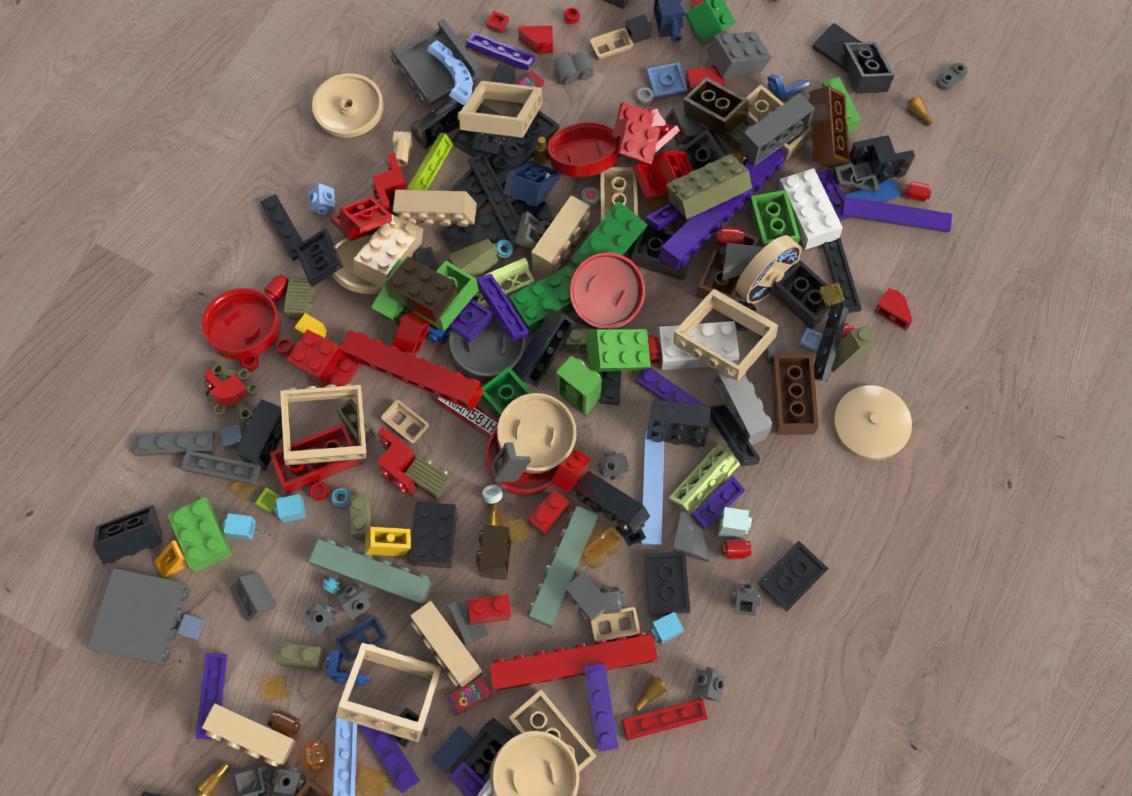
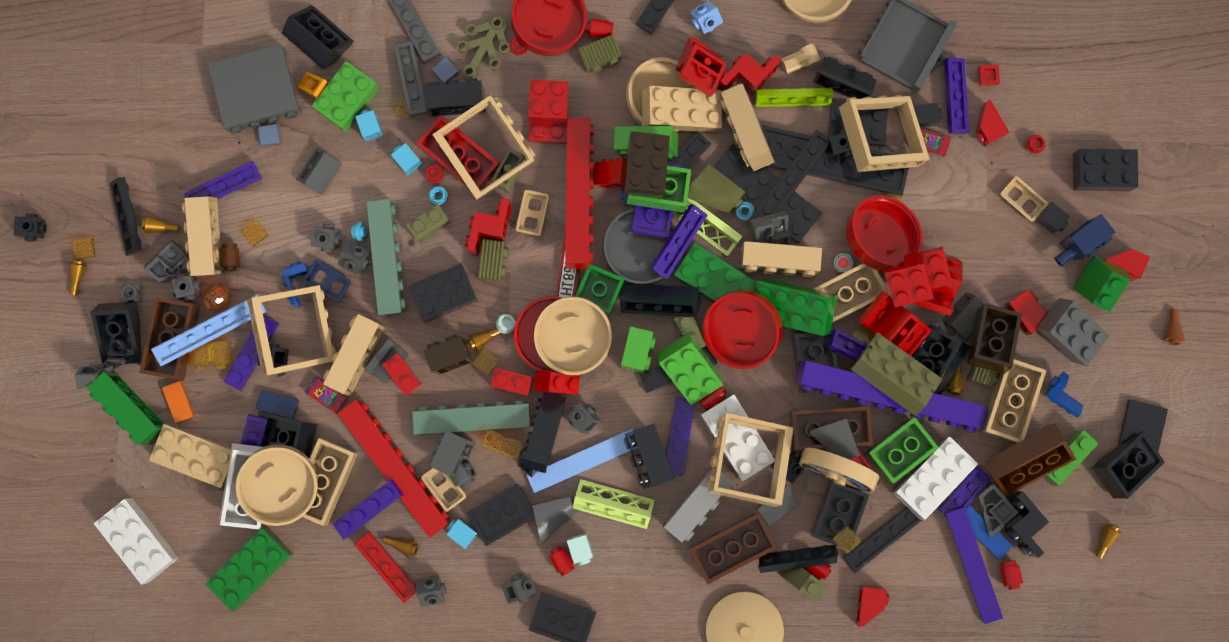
camera: 65 degrees right, 15 degrees up
red brick [204,370,249,406] -> none
lime tile [254,487,283,514] -> none
red plate [276,338,295,357] -> none
olive brick [276,642,325,670] -> none
yellow brick [294,313,327,338] -> none
black tile [295,228,344,287] -> none
yellow brick [365,527,411,557] -> none
light blue tile [427,40,473,105] -> none
dark grey panel [491,442,531,482] -> none
dark blue slope [504,161,562,206] -> none
pearl gold cone [533,137,550,164] -> none
dark grey brick [554,51,594,85] -> none
light grey tile [636,87,654,106] -> none
medium blue tile [646,62,688,101] -> none
dark purple plate [691,476,746,530] -> none
black plate [709,405,761,466] -> none
red brick [716,227,744,246] -> none
dark grey brick [740,93,815,166] -> none
light blue tile [799,328,822,353] -> none
dark grey plate [937,63,968,91] -> none

